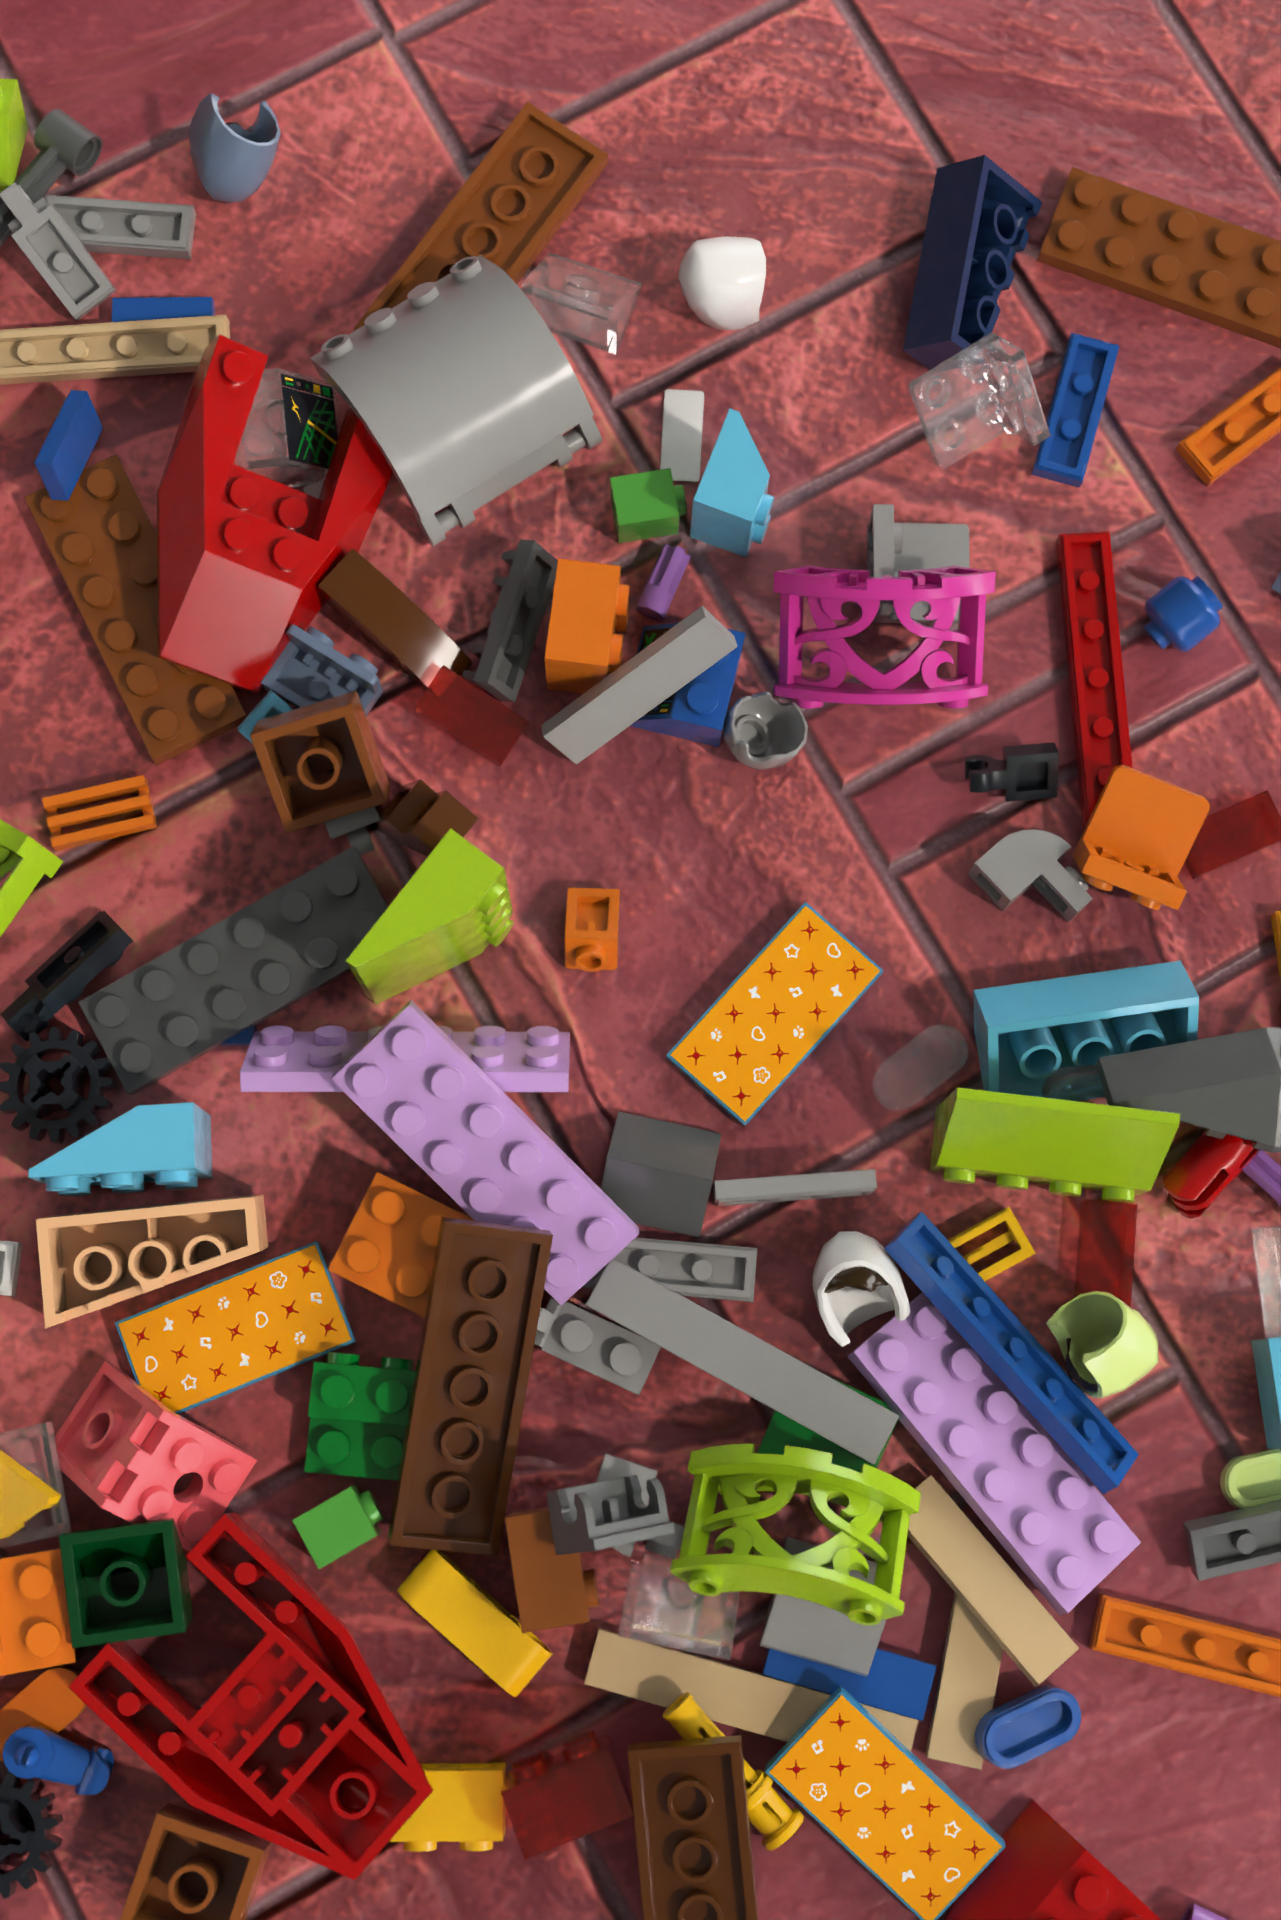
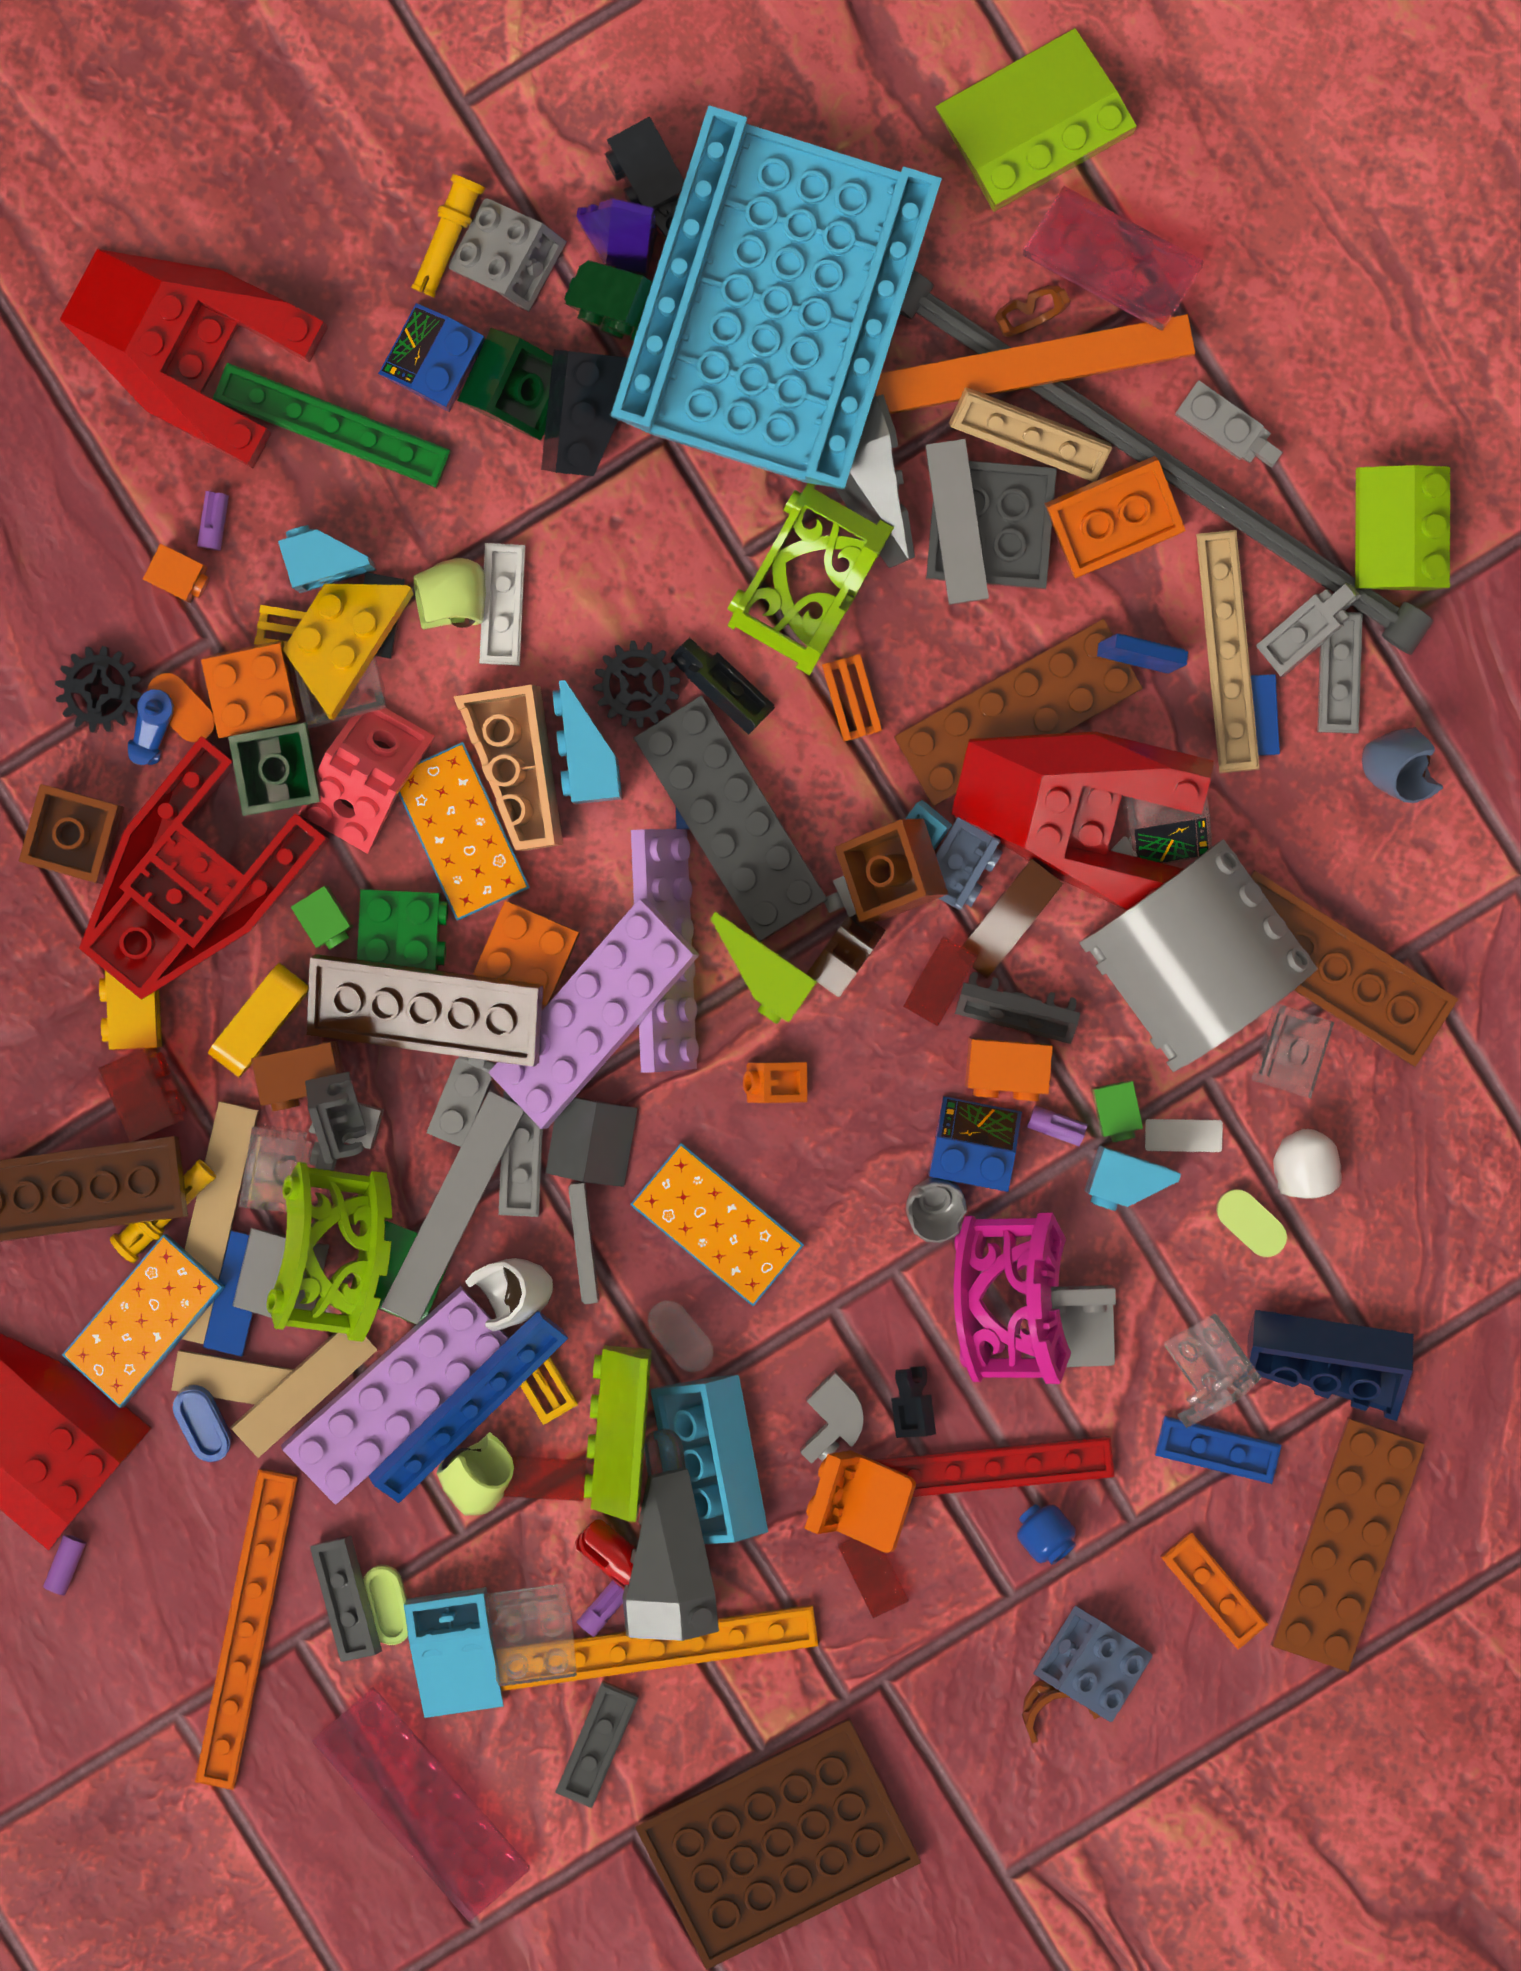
camera: 90 degrees right, 10 degrees up
light grey tile [541,606,737,765] -> none
none -> yellowish green tile [1216,1189,1287,1257]

